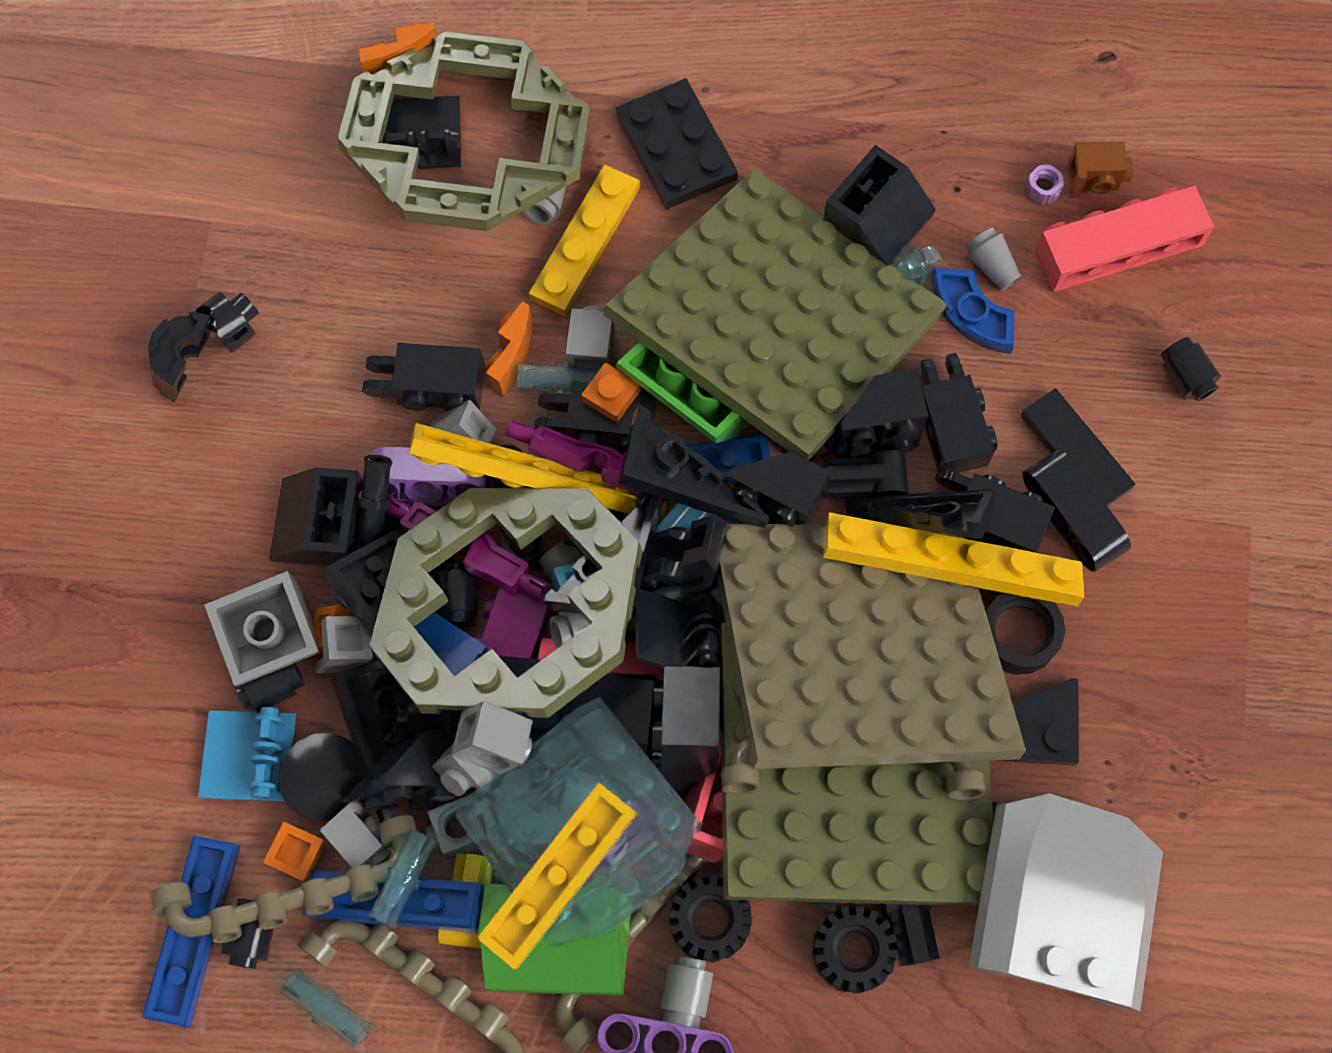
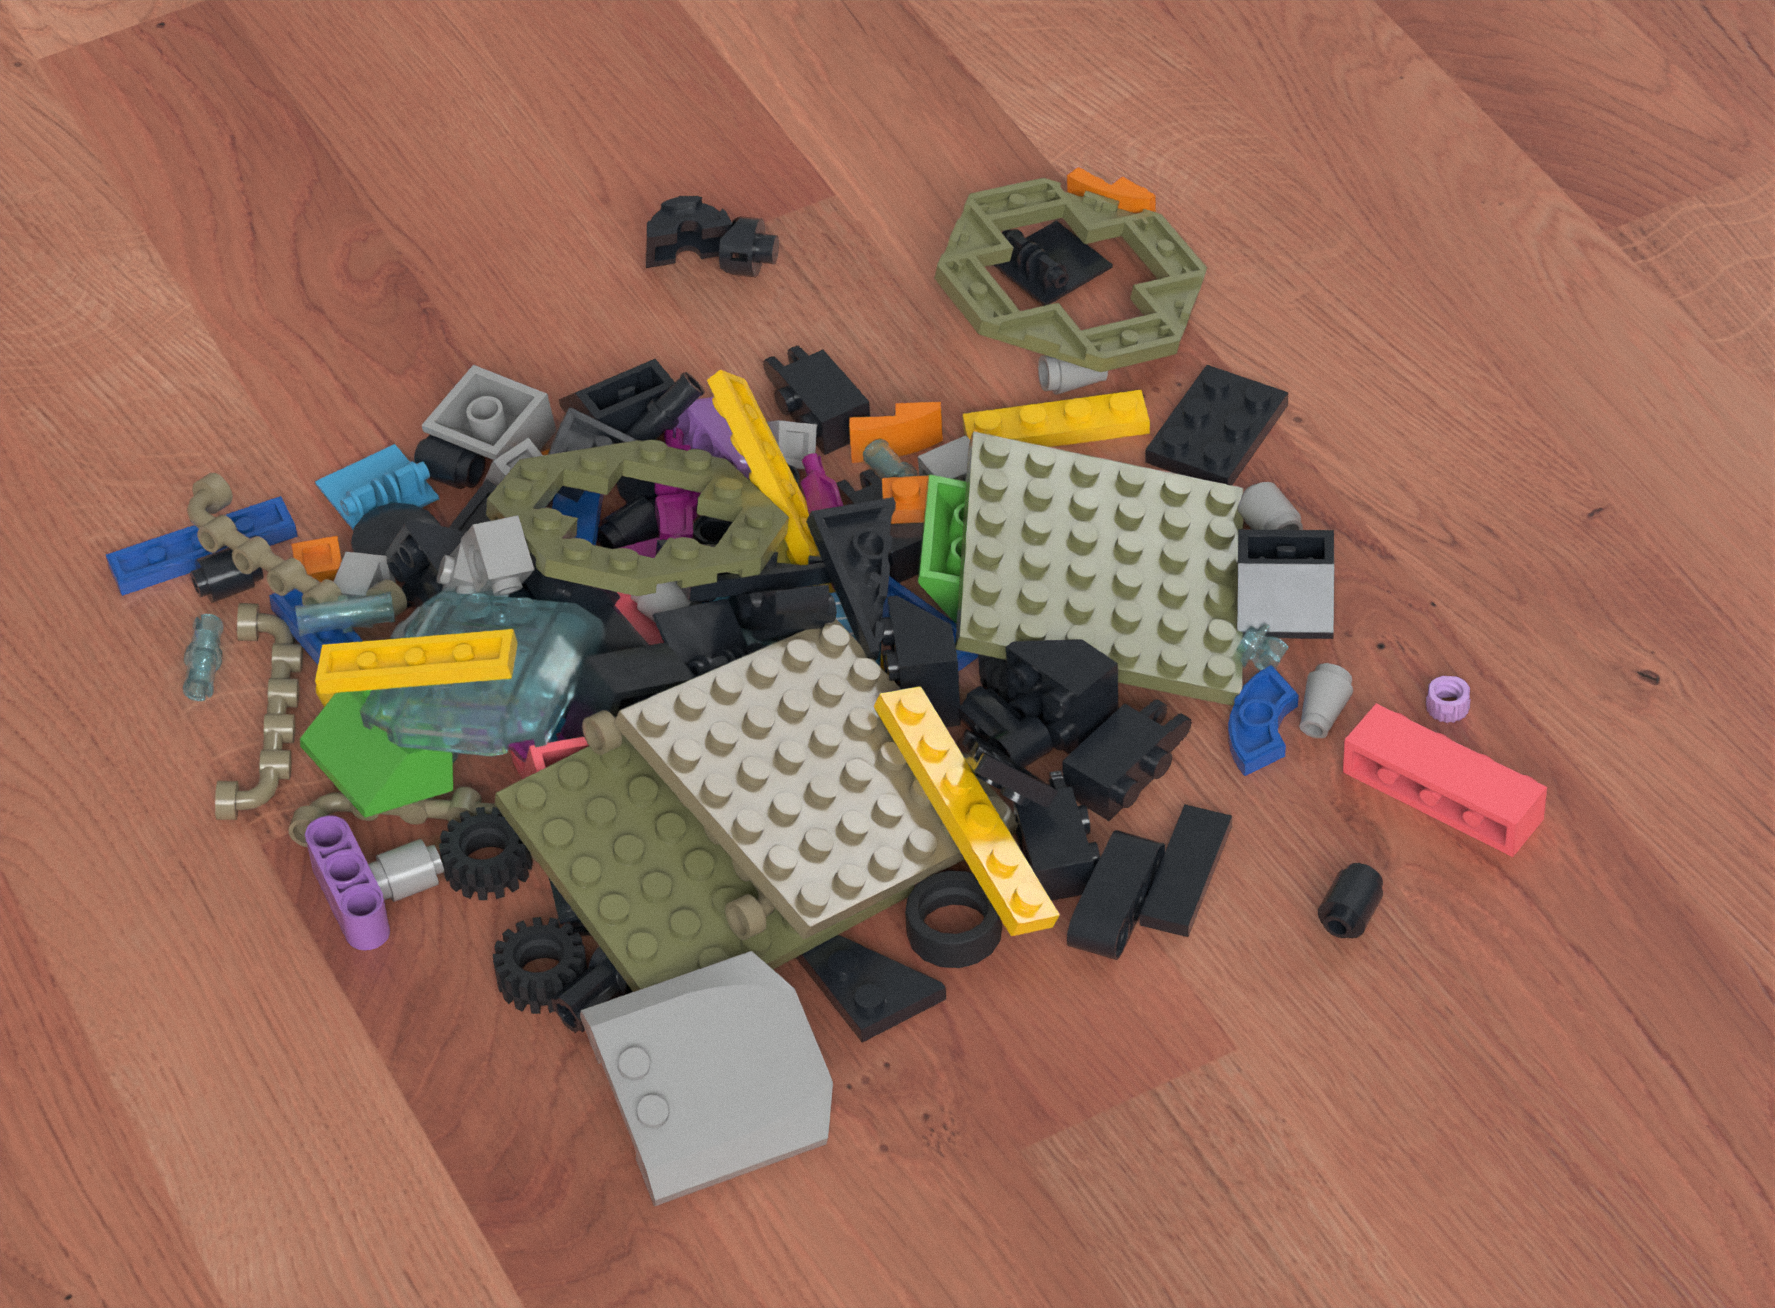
camera: 55 degrees right, 25 degrees down
dark orange brick [1068,142,1133,198] -> none
none -> light grey brick [1238,482,1303,530]

